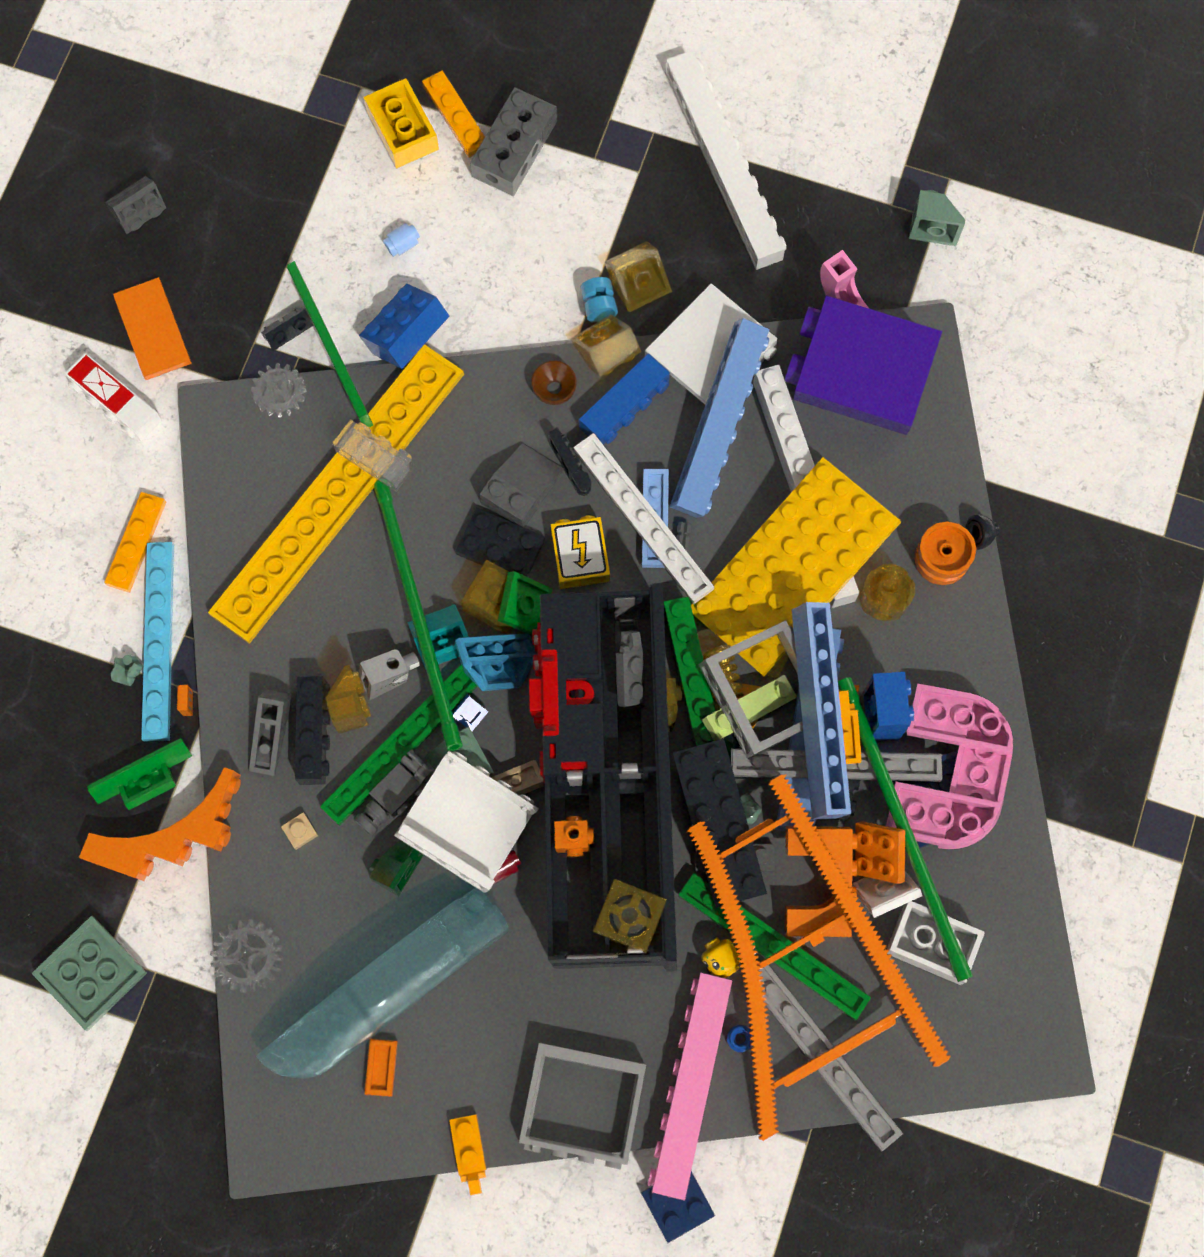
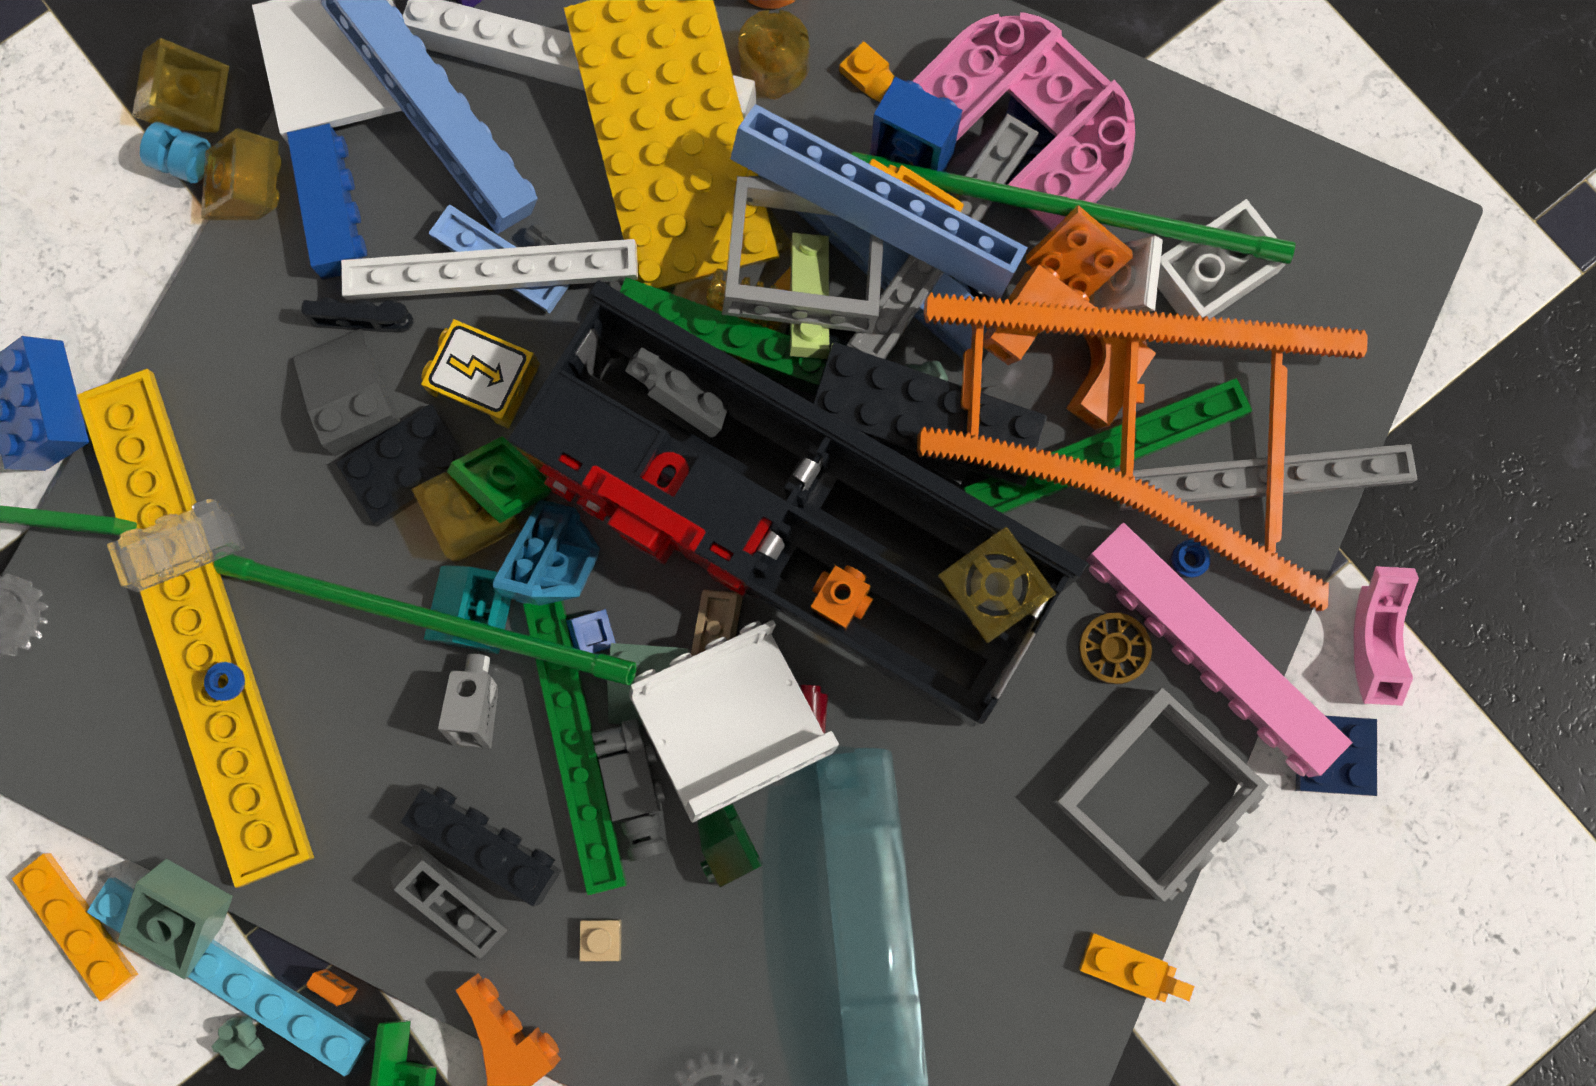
camera: 55 degrees left, 5 degrees up
clear yellow slope [326,665,371,734] -> none
orange tile [365,1039,398,1097] -> none
reddish brown piece [532,361,577,405] -> none
yellow head [701,937,741,978] -> none
none -> sand green slope [118,859,233,980]
none -> blue plate [204,662,245,701]
none -> light orange plate [839,41,895,102]
none -> pearl gold wheel [1079,613,1152,684]
none -> bright pink arch [1354,566,1419,706]

